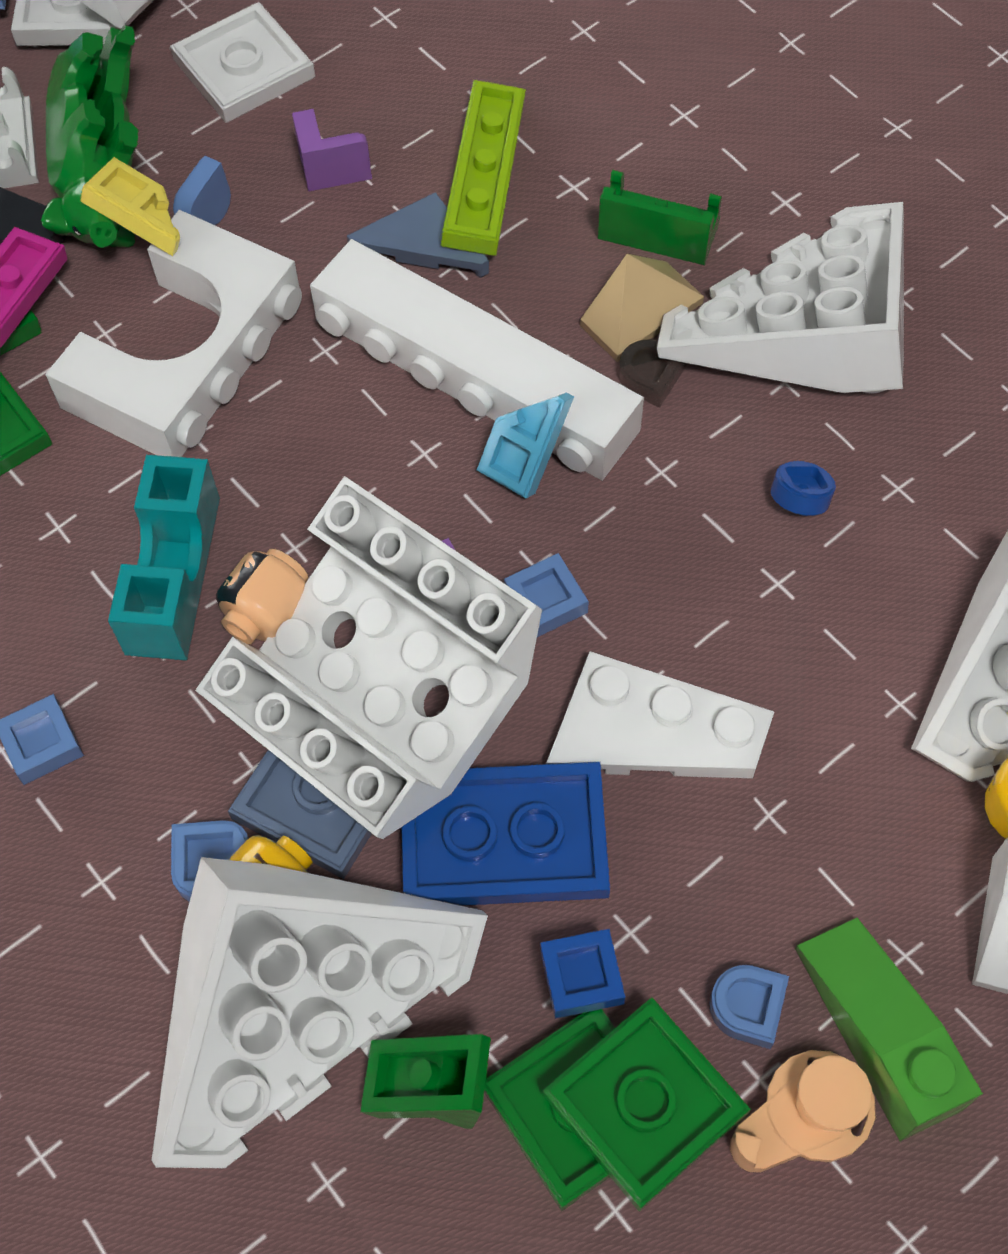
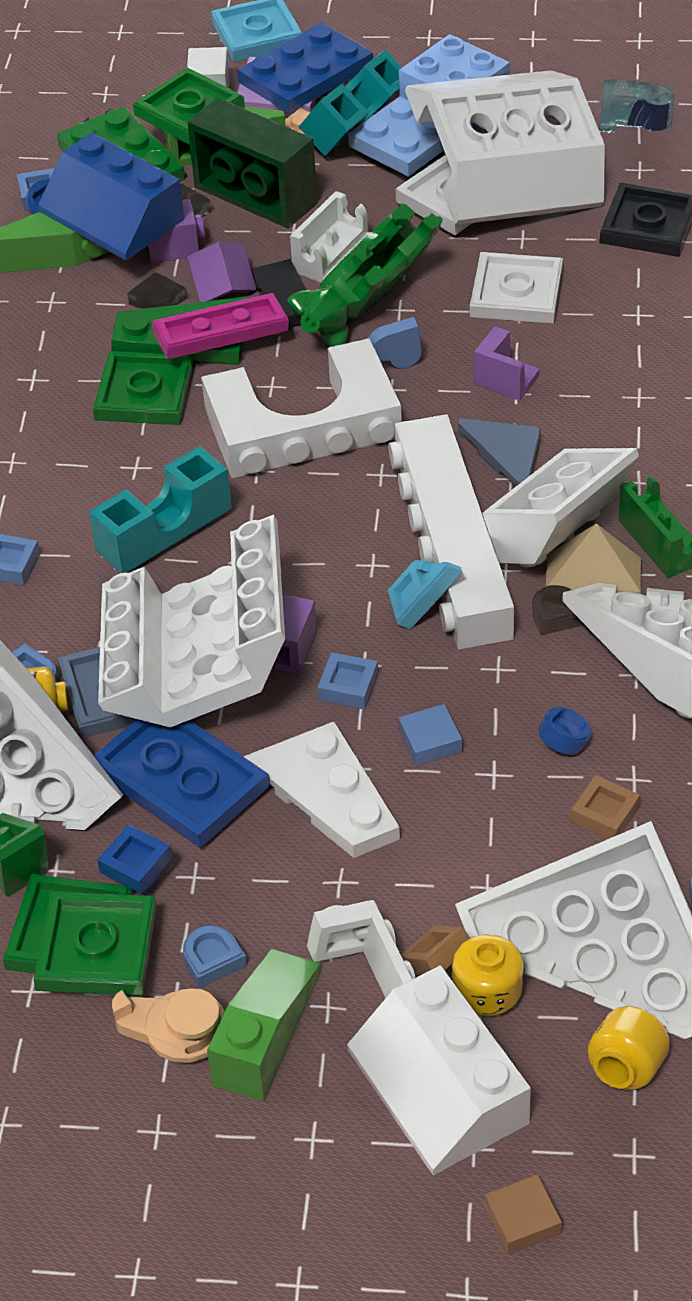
camera: 45 degrees right, 15 degrees down
light yellow tile [80,157,180,256] -> none
light nougat head [216,549,309,644] -> none
lime tile [441,80,526,256] -> none
none -> white bracket [307,900,415,998]
none -> medium blue tile [398,704,462,766]
none -> medium nougat tile [400,925,470,976]
none -> white slope [482,448,639,567]
none -> medium nougat tile [570,775,641,839]

